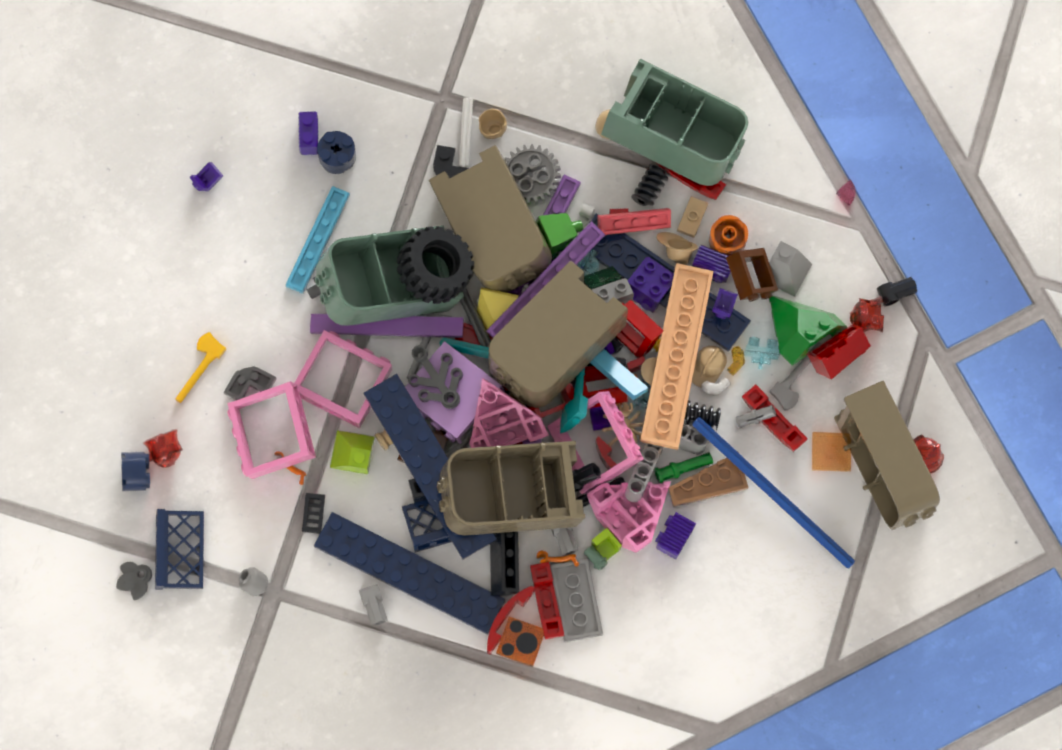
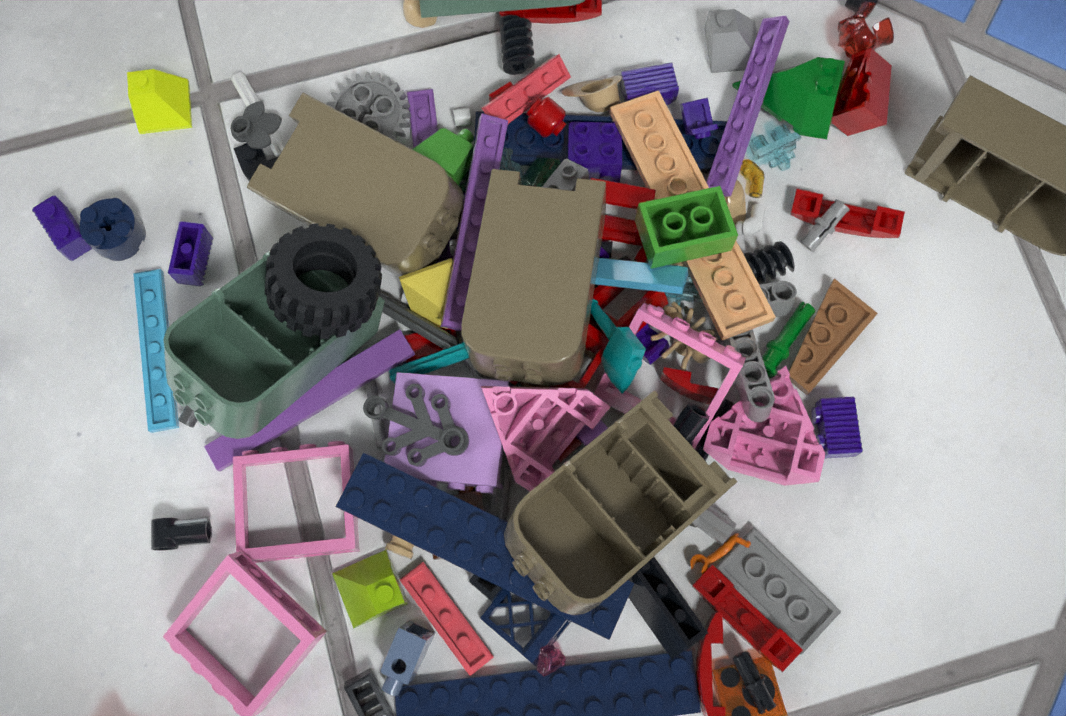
camera: 30 degrees left, 0 degrees up
yellow piece [175,332,227,403] -> none
dark grey plate [224,366,277,400] -> none
orange piece [273,451,306,485] -> none
tan hair [479,108,507,139] -> none
sand green pin [583,545,608,571] -> none
lime panel [591,528,622,561] -> none
tan plate [677,196,708,238] -> none
blue axle [692,417,855,569] -> none
orange brick [709,215,748,256] -> none
reddish brown window [726,248,778,302] -> none
light grey piece [769,342,821,410] -> none
clear orange tile [812,432,851,472] -> none
none -> neon yellow slope [127,69,192,134]
none -> black piece [151,518,212,551]
none -> dark purple brick [168,221,214,287]
none -> dark grey plate [230,101,282,149]
none -> sand blue torso [380,620,435,696]
none -> coral tile [400,562,494,676]
none -> red head [526,97,566,138]
none -> clear pink tile [537,645,566,677]
none -> bright green brick [635,186,738,269]
none -> medium lavender tile [706,15,790,197]
none -> black axle [733,651,776,714]

